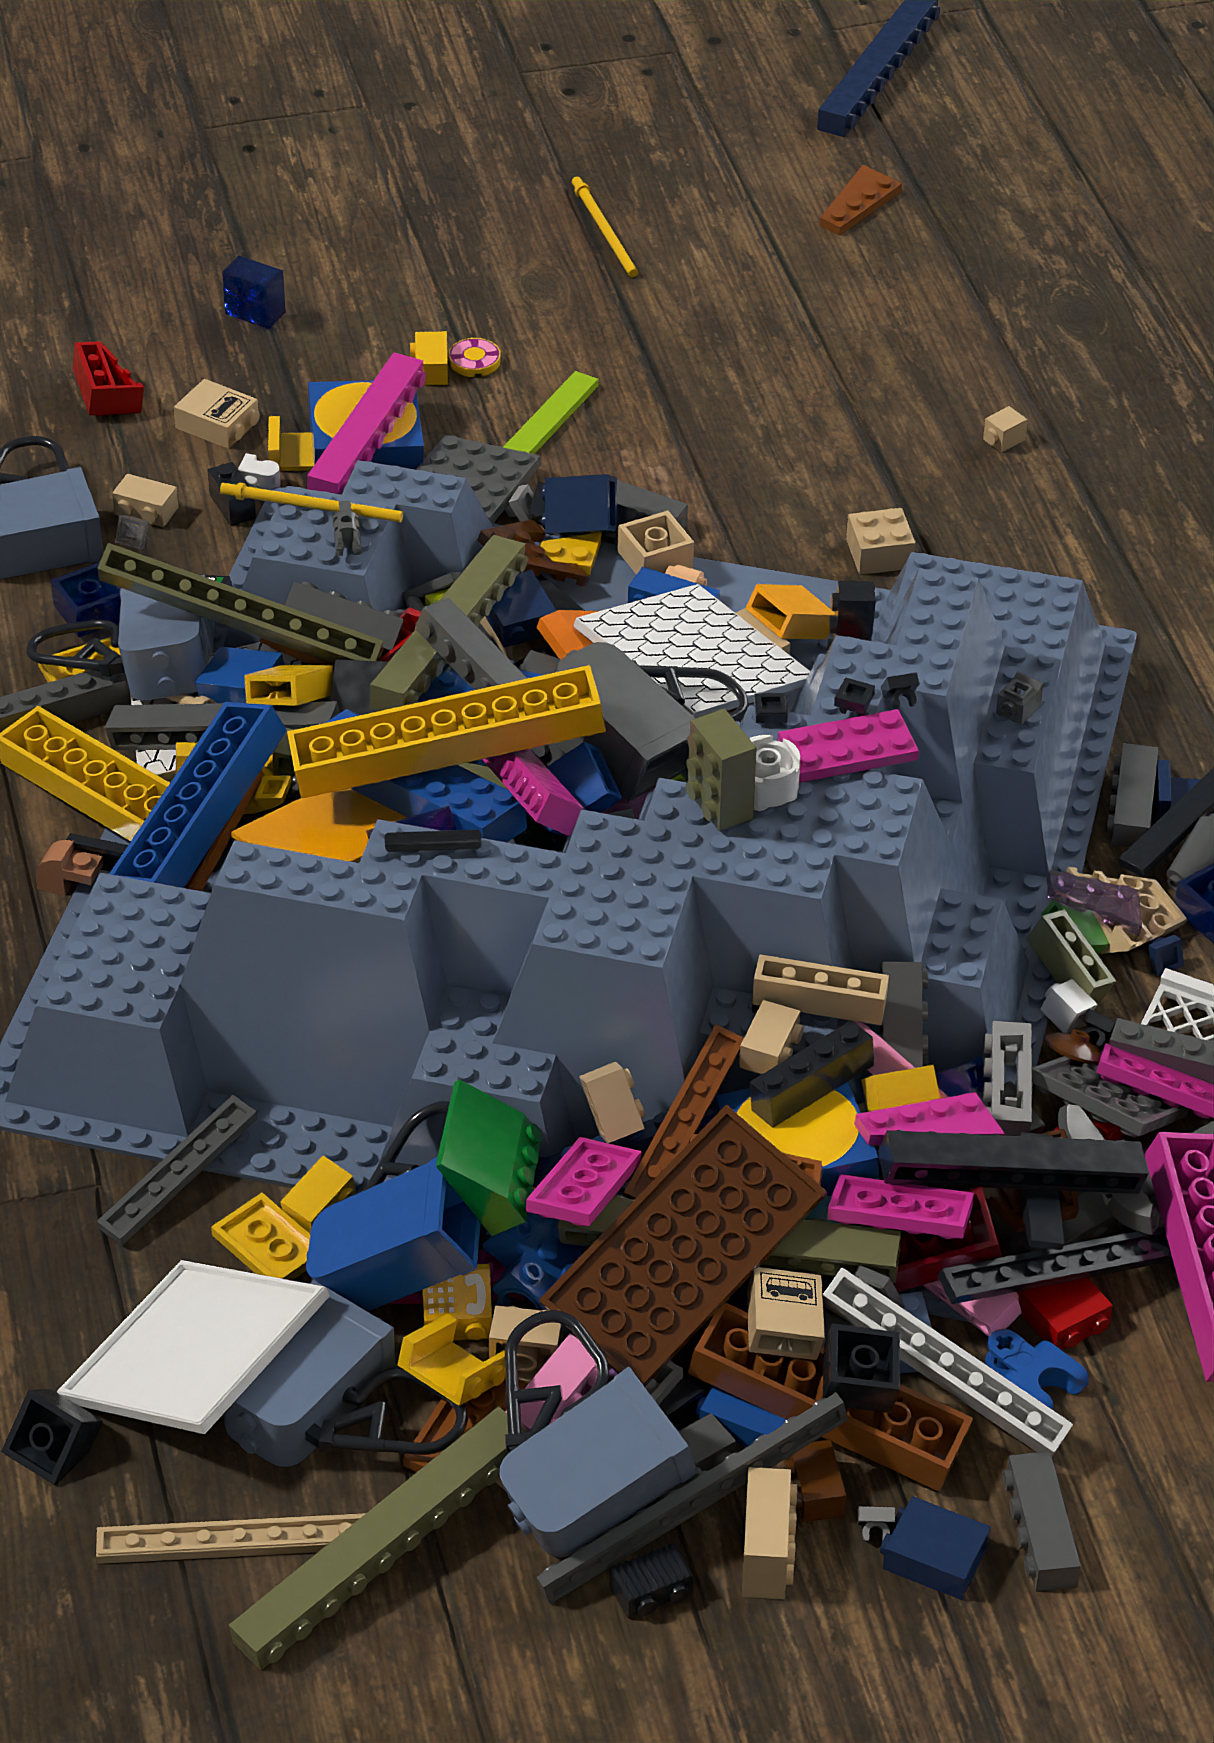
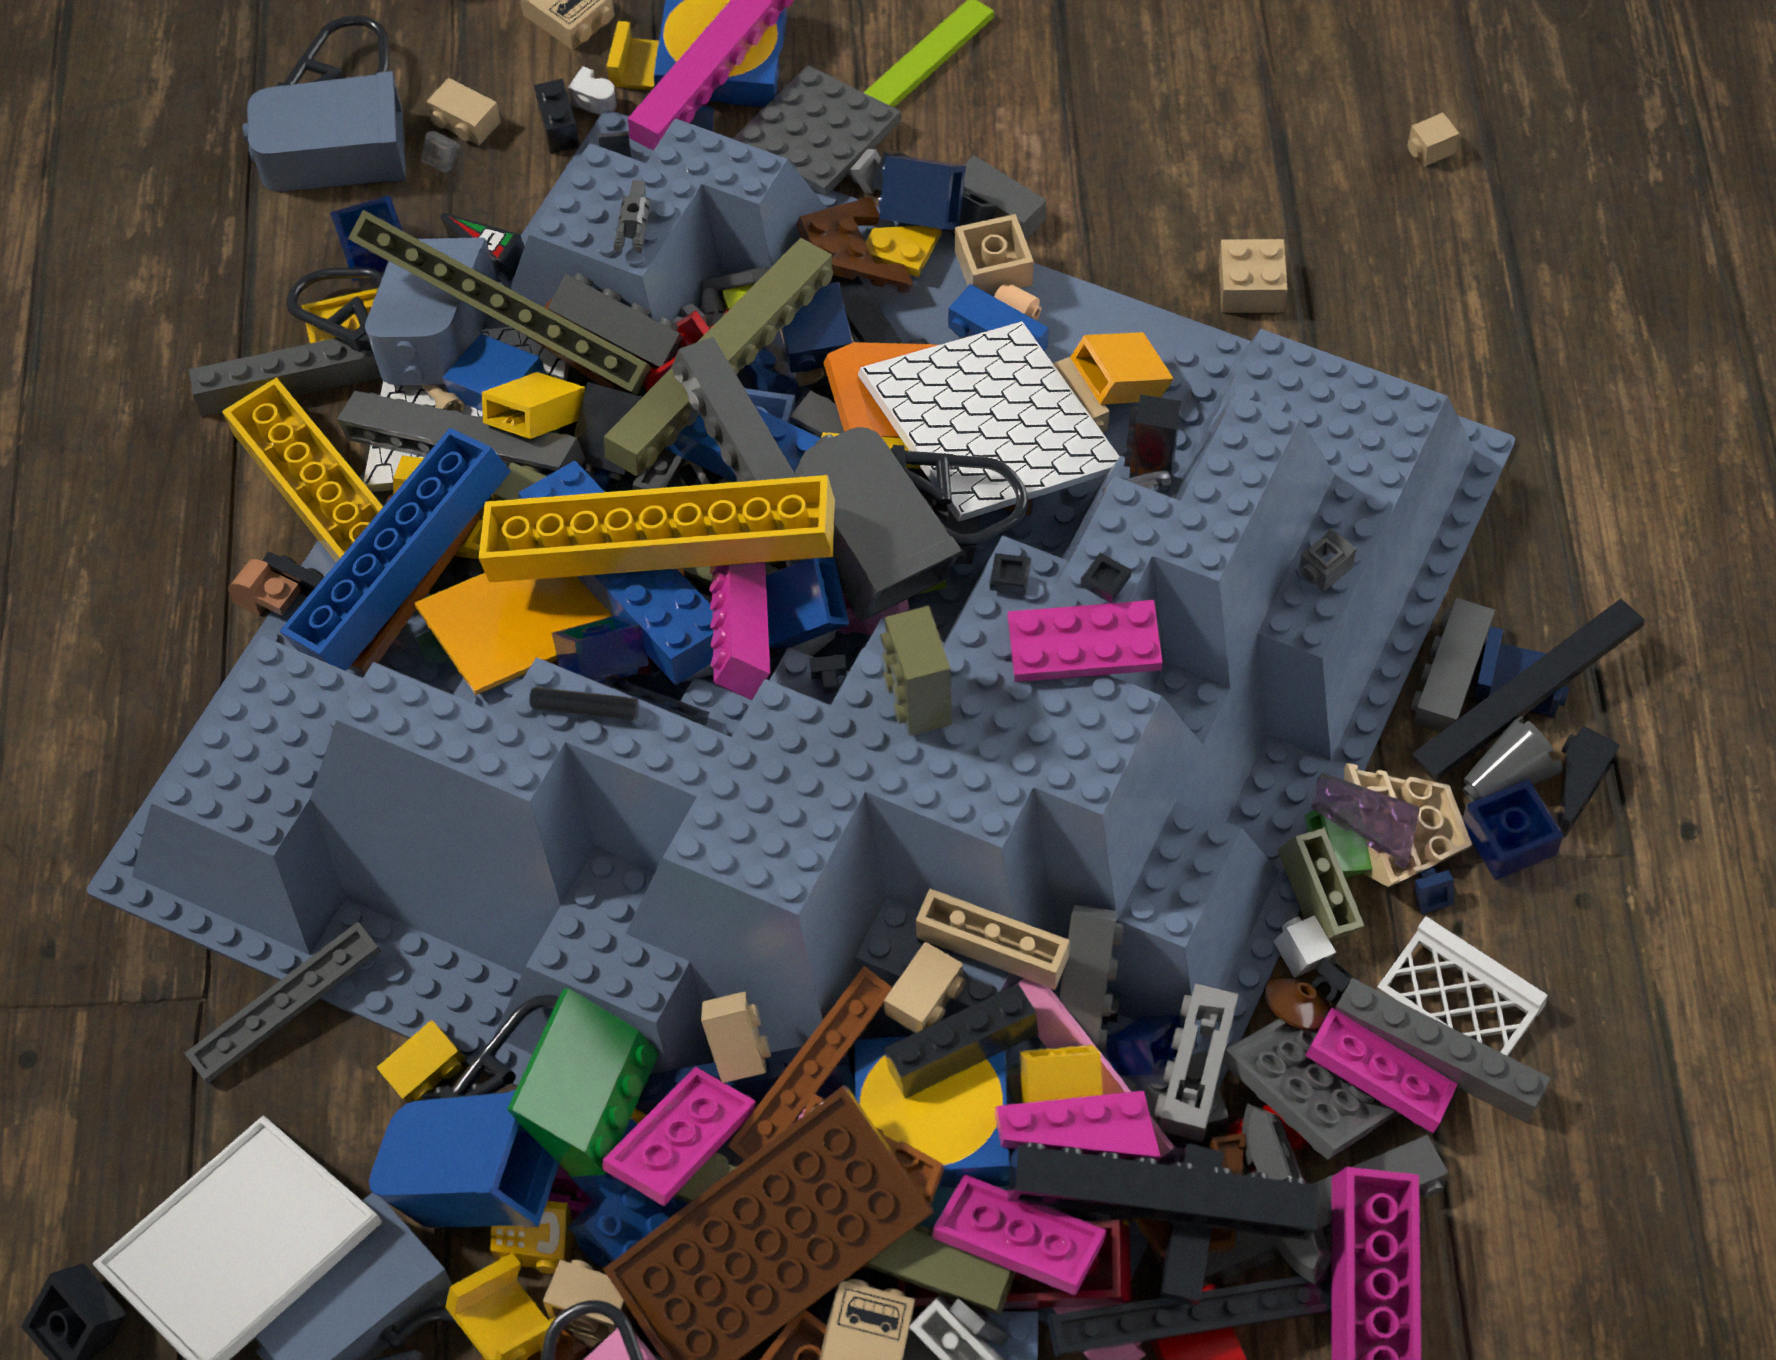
camera: 15 degrees right, 15 degrees up
yellow plate [211,1193,310,1281] -> none
yellow bar [220,482,403,523] -> none
white brick [749,735,800,811] -> none
black tile [881,672,920,710] -> none

